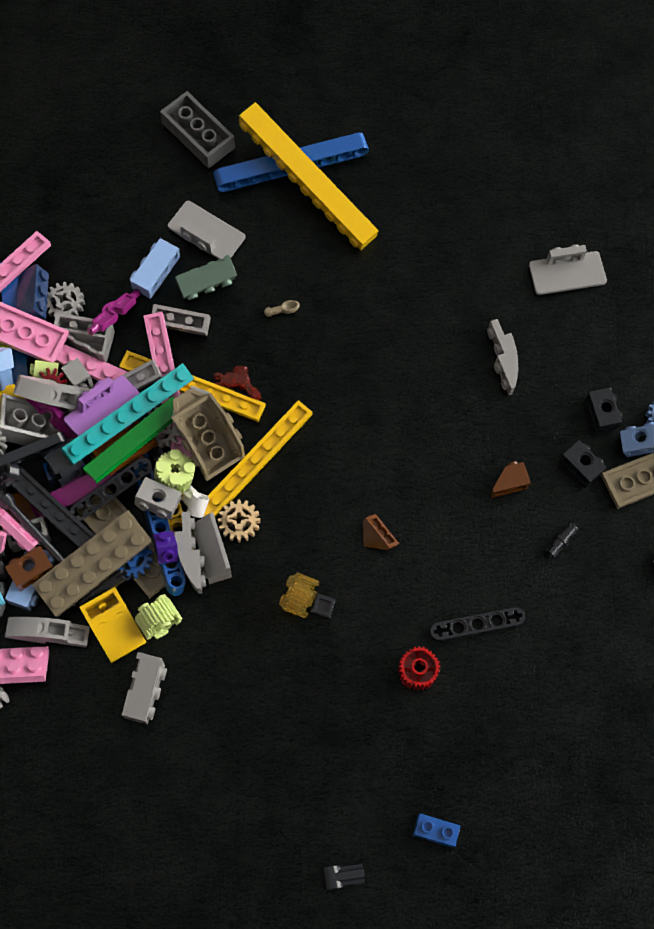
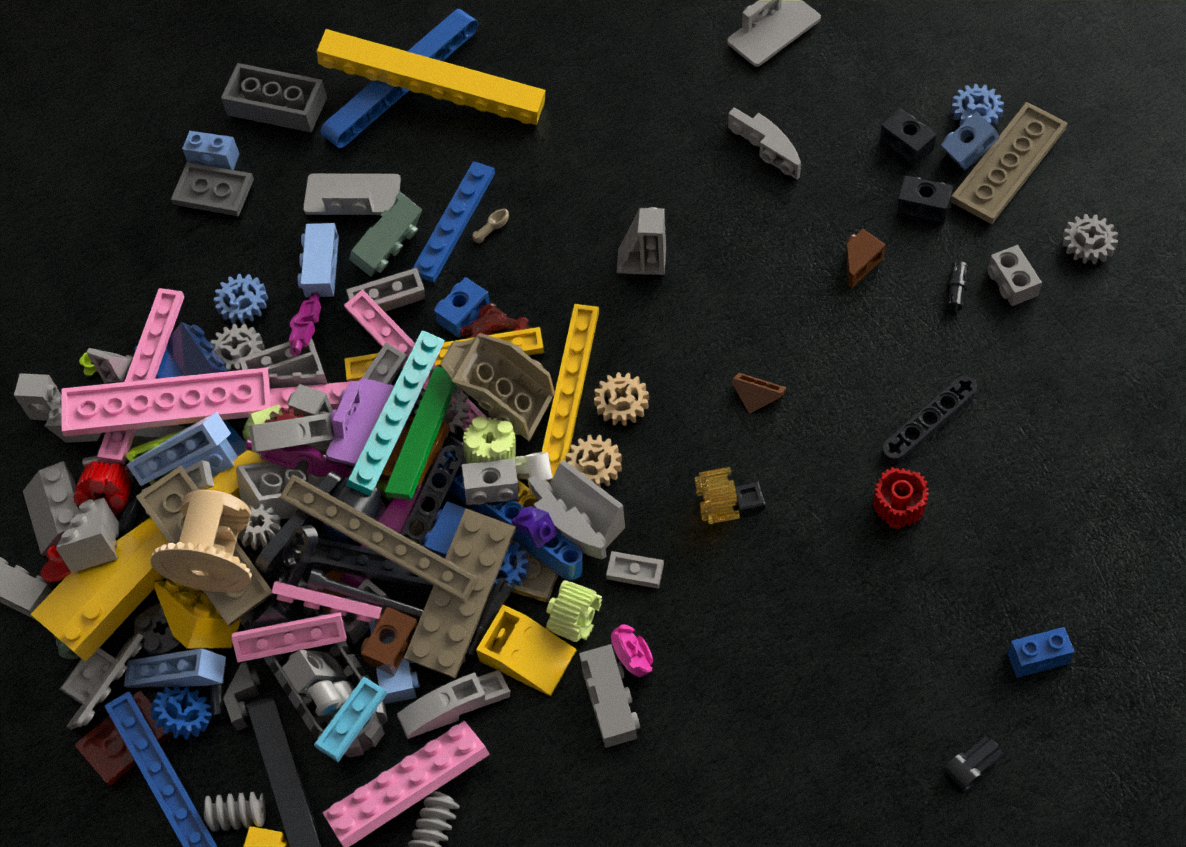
camera: 20 degrees left, 10 degrees down
none -> dark grey plate [171,162,254,216]
none -> medium blue brick [182,131,239,170]
none -> medium blue gear [214,274,268,324]
none -> dark tan tile [279,475,479,602]
none -> blue plate [412,161,495,282]
none -> blue brick [423,502,466,559]
none -> blue brick [434,277,490,338]
none -> tan gear [594,372,649,426]
none -> light grey plate [606,551,664,588]
none -> dark pink tile [611,625,653,677]
none -> light grey wedge [616,207,666,275]
none -> light grey brick [987,245,1042,306]

